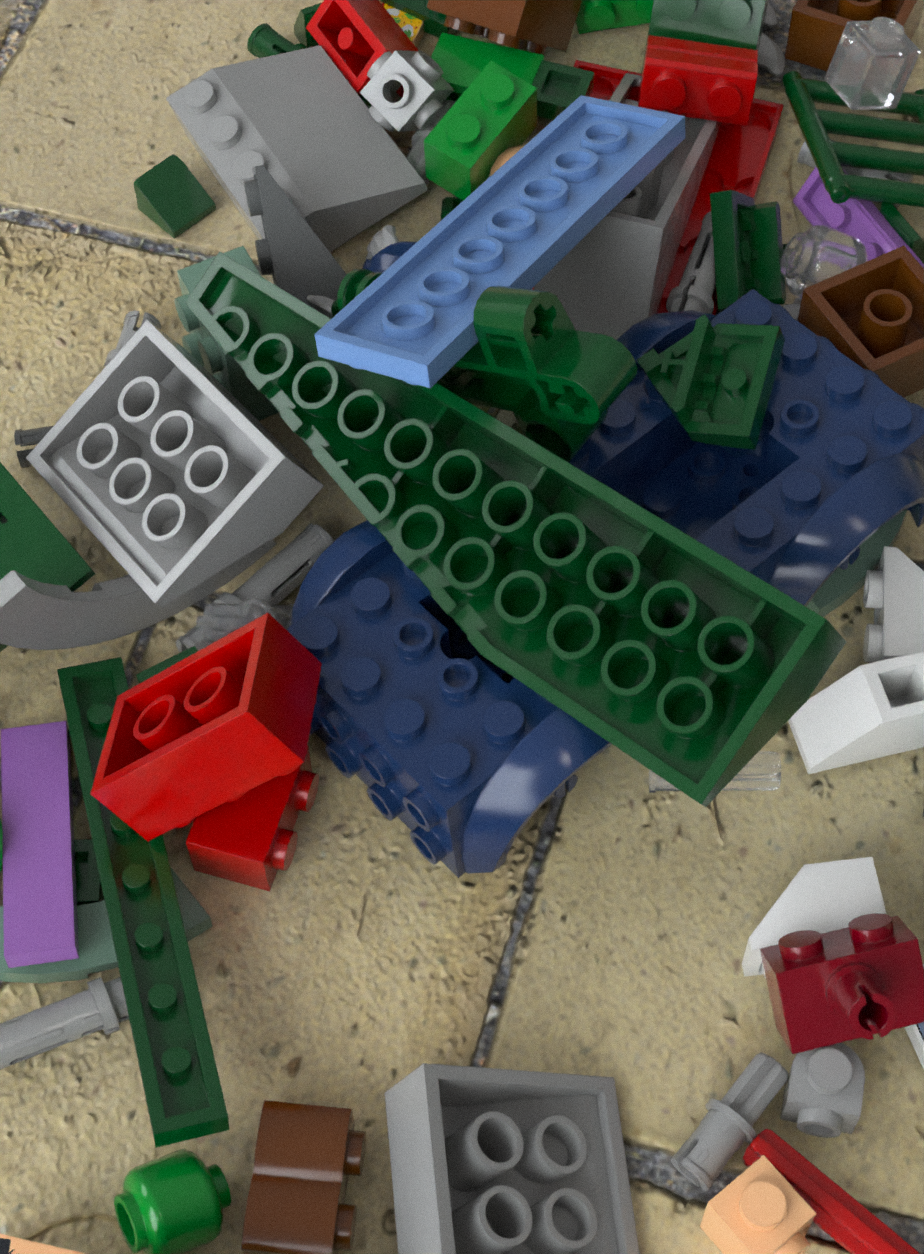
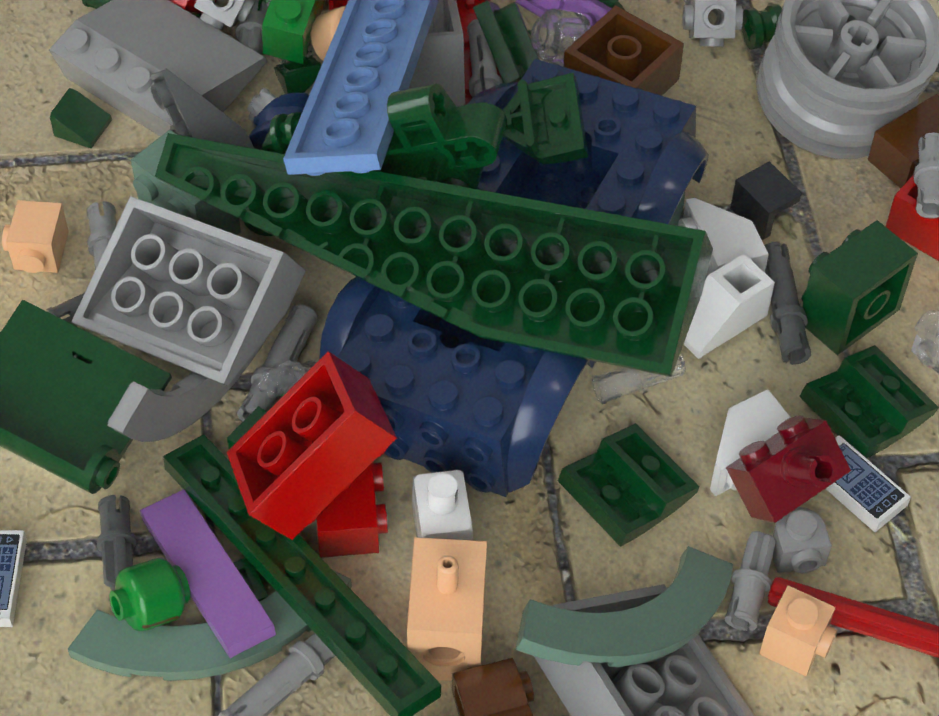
camera: 25 degrees left, 5 degrees down
none -> light nougat brick [2,200,69,273]
none -> light nougat piece [407,537,487,681]
none -> white torso [412,470,473,540]
none -> sand green tile [515,546,733,667]
none -> dark green slope [557,423,700,547]

